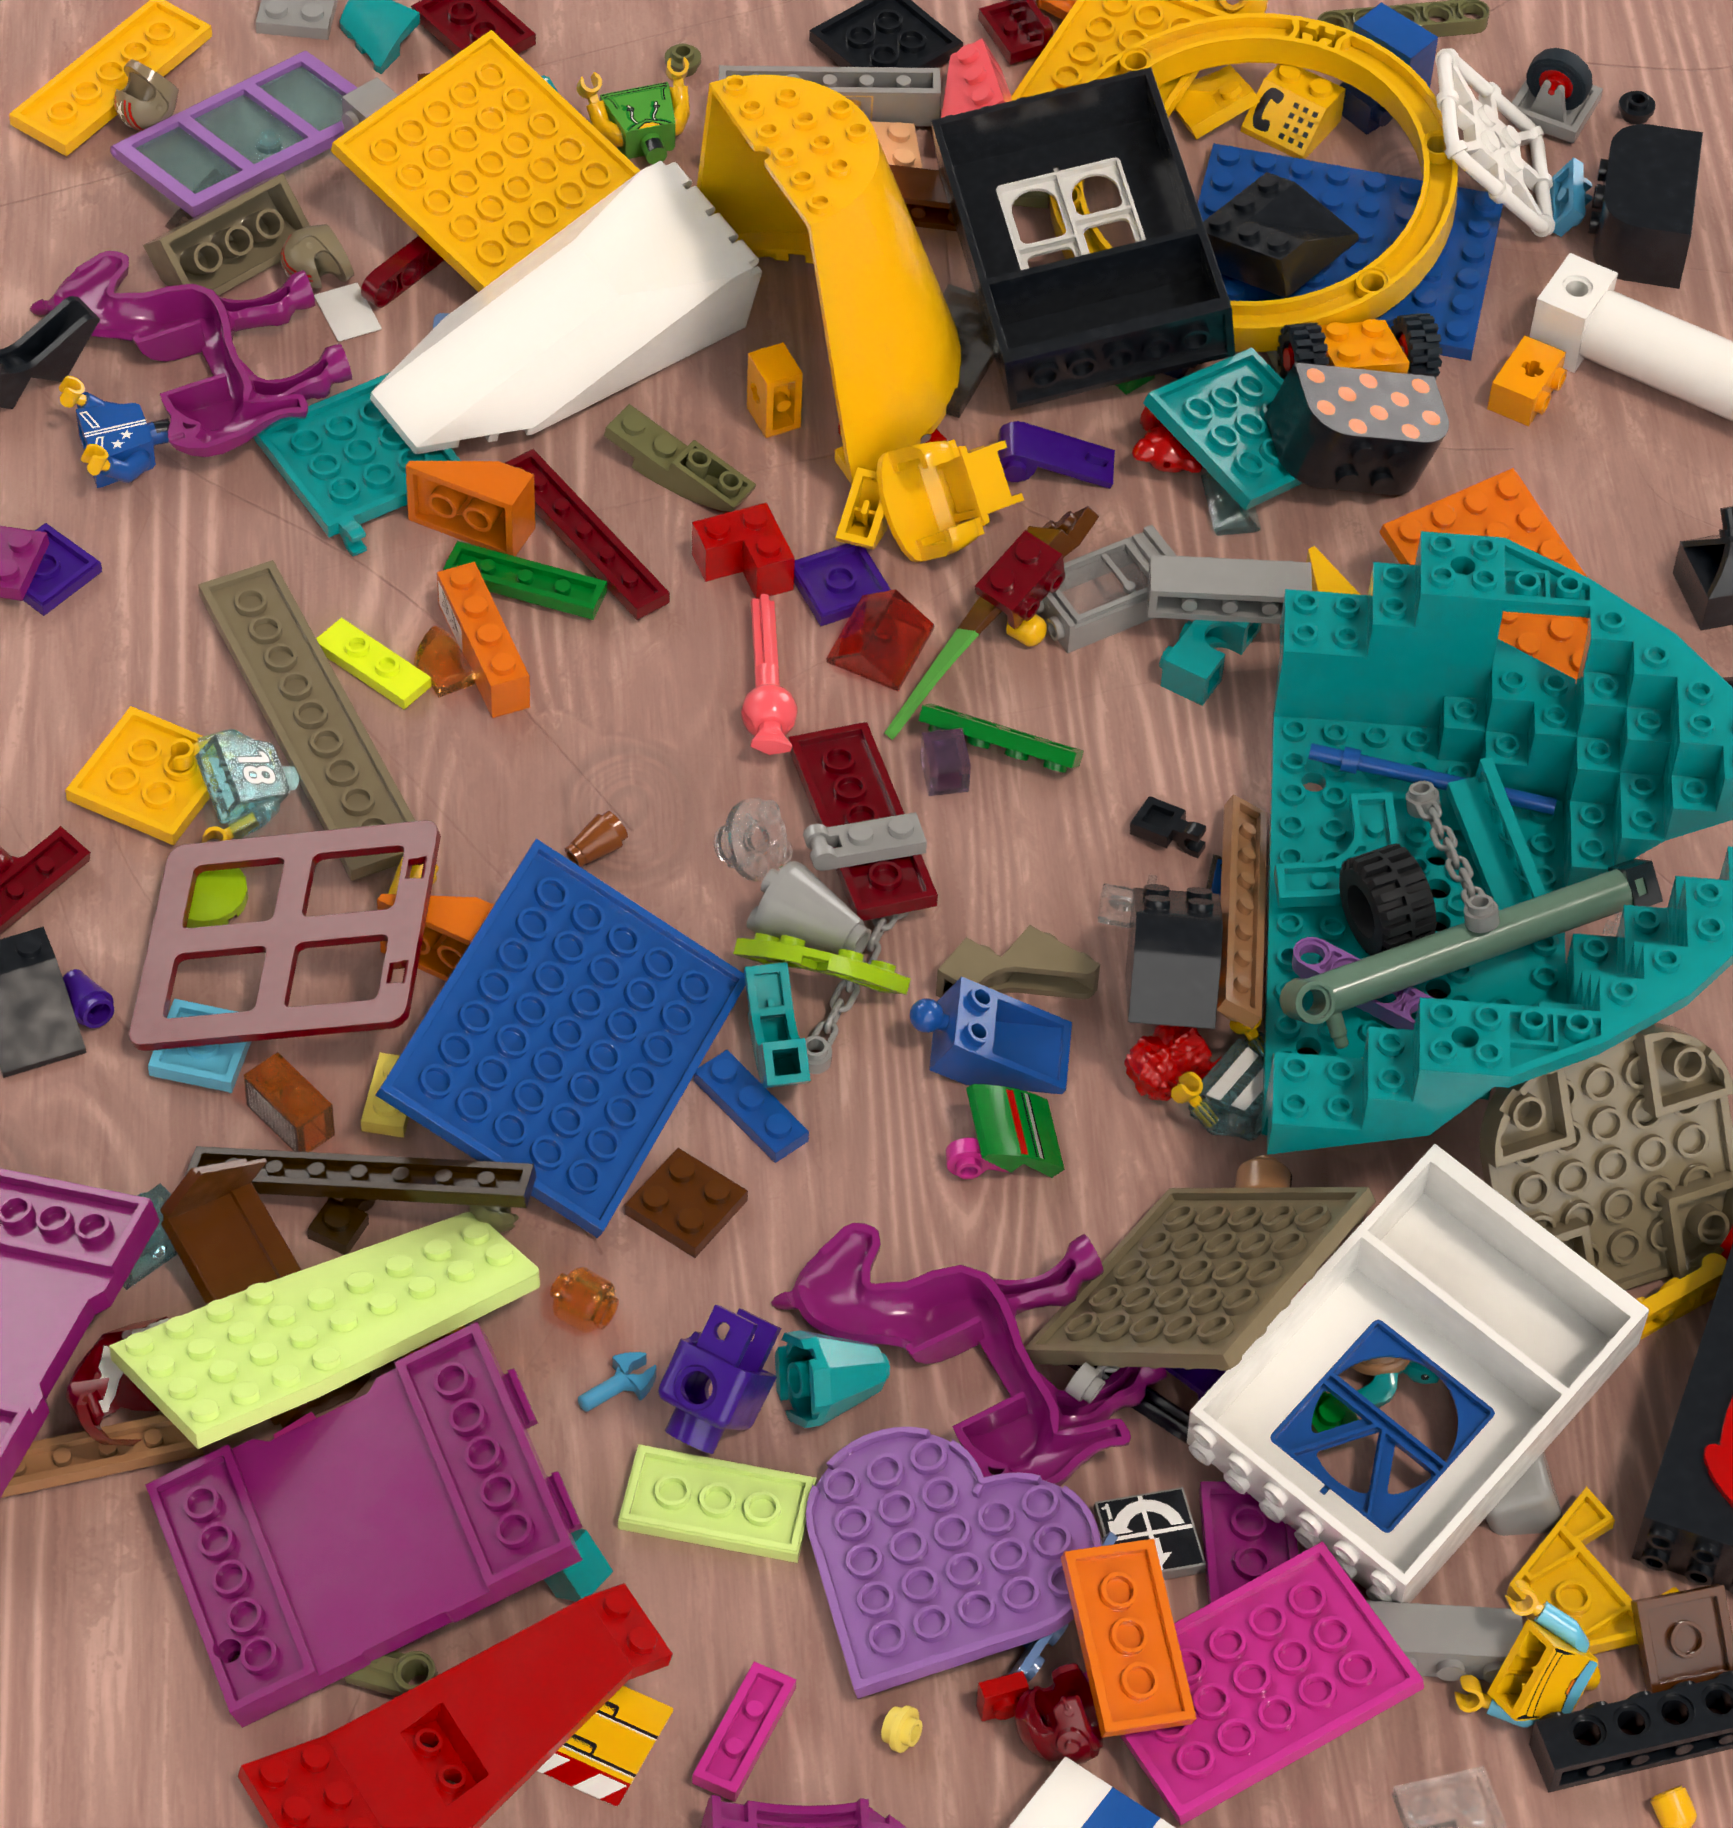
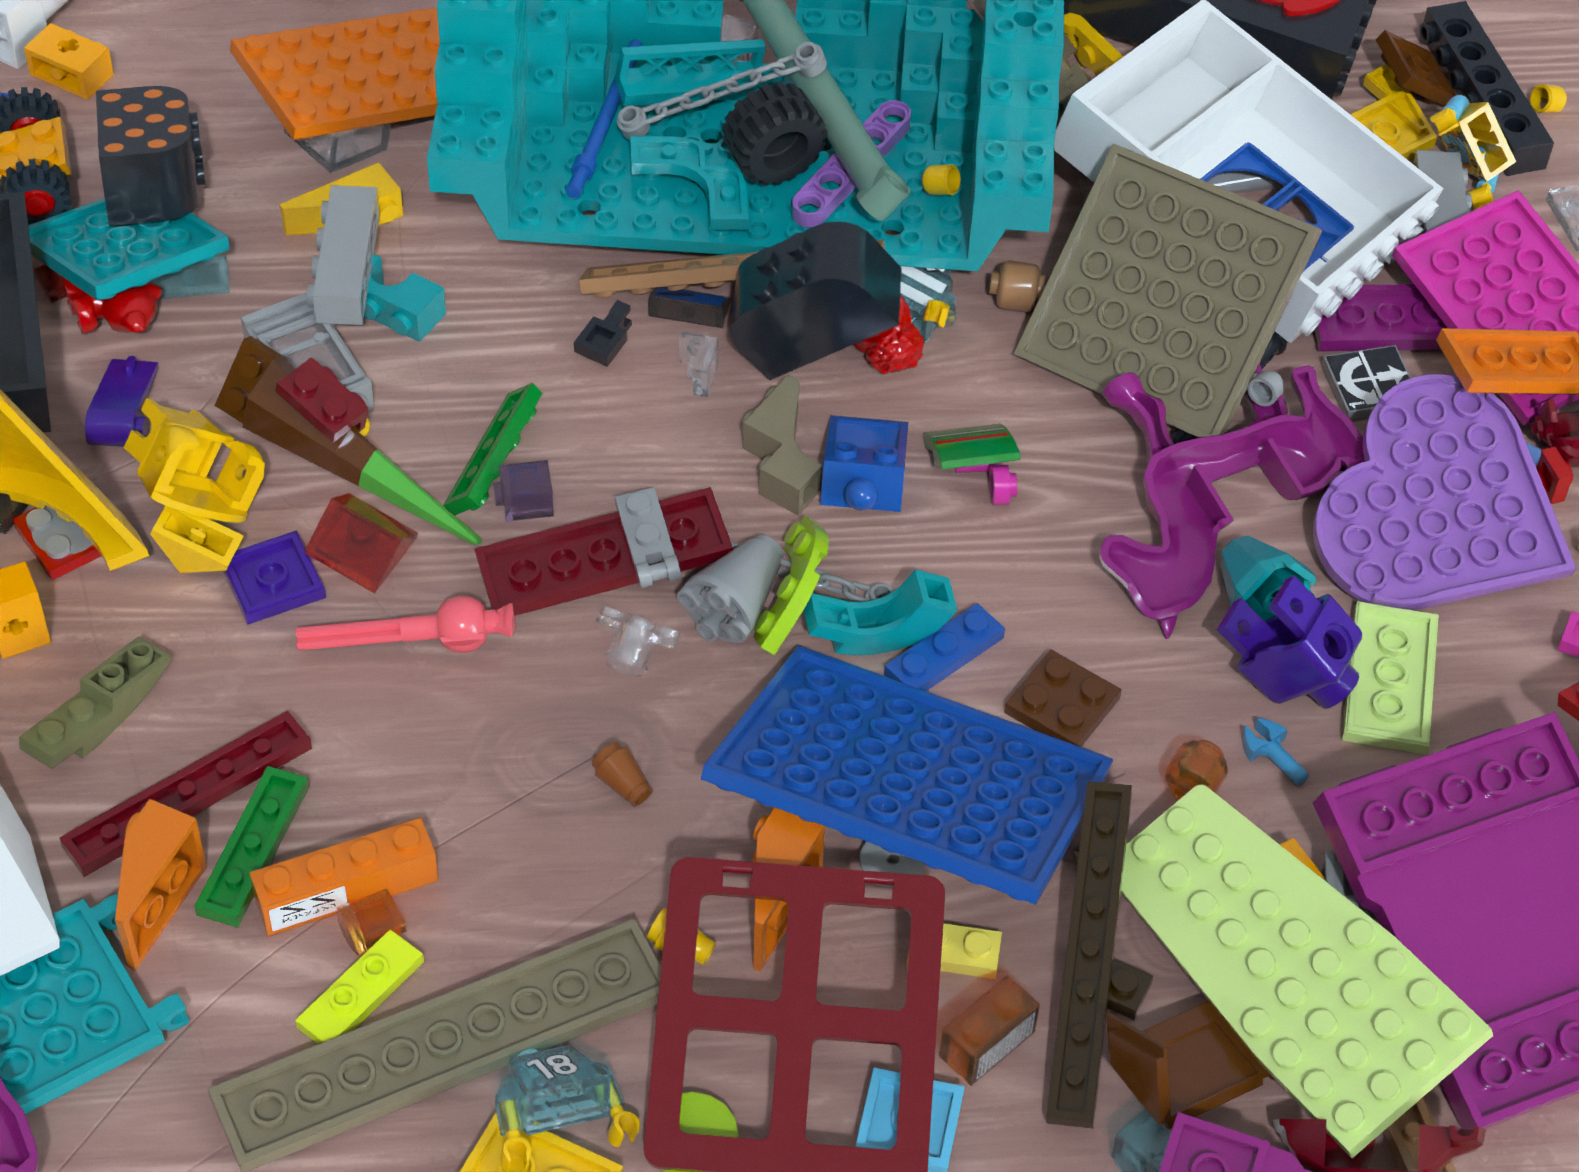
camera: 90 degrees left, 0 degrees up
red brick [692,502,795,599] -> none

